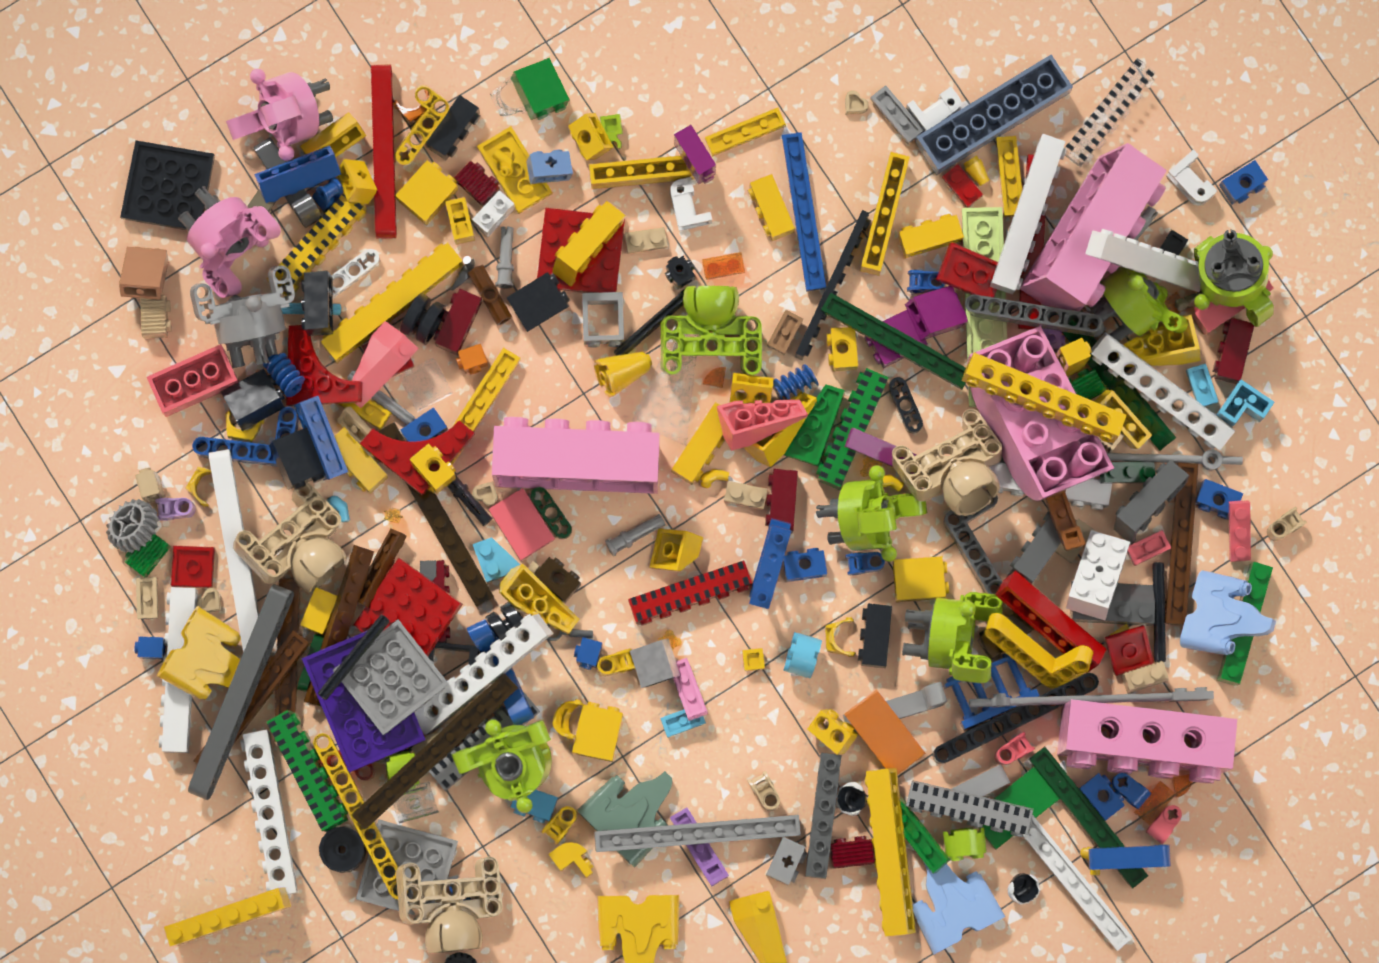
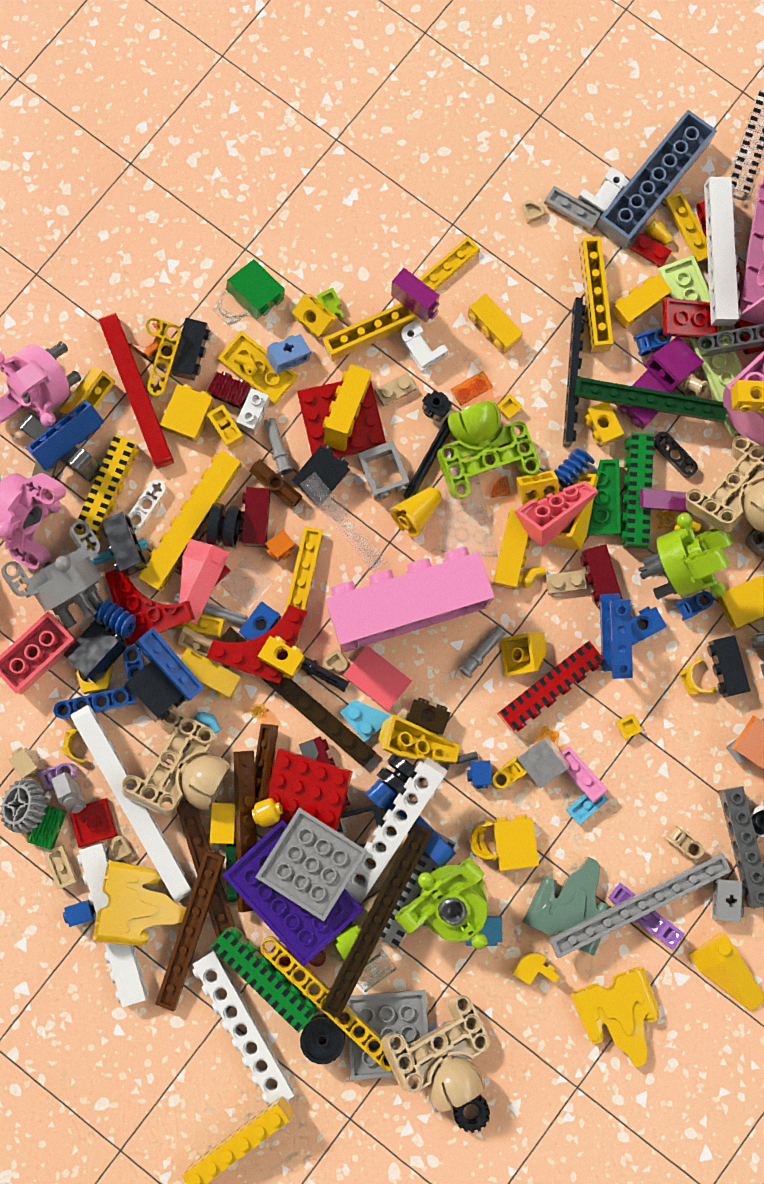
camera: 20 degrees left, 0 degrees up
dark grey beam [188,584,294,800] -> none
blue piece [312,178,343,213] -> none
black axle [318,615,389,700] -> none
yellow brick [337,159,377,204] -> none
dark grey bar [450,256,475,291] -> none
dark green beam [531,487,572,539] -> none
yellow piece [541,806,578,845] -> none
medium nougat plate [767,310,803,355] -> none
blue plate [782,132,826,292] -> none
medium azure brick [783,632,822,679] -> none
yellow brick [807,709,859,755] -> none
none -> light grey brick [51,772,86,814]
none -> yellow head [252,798,283,827]
none -> clear brick [300,472,389,574]
none -> yellow plate [497,394,523,421]
none -> tan piece [683,374,710,399]

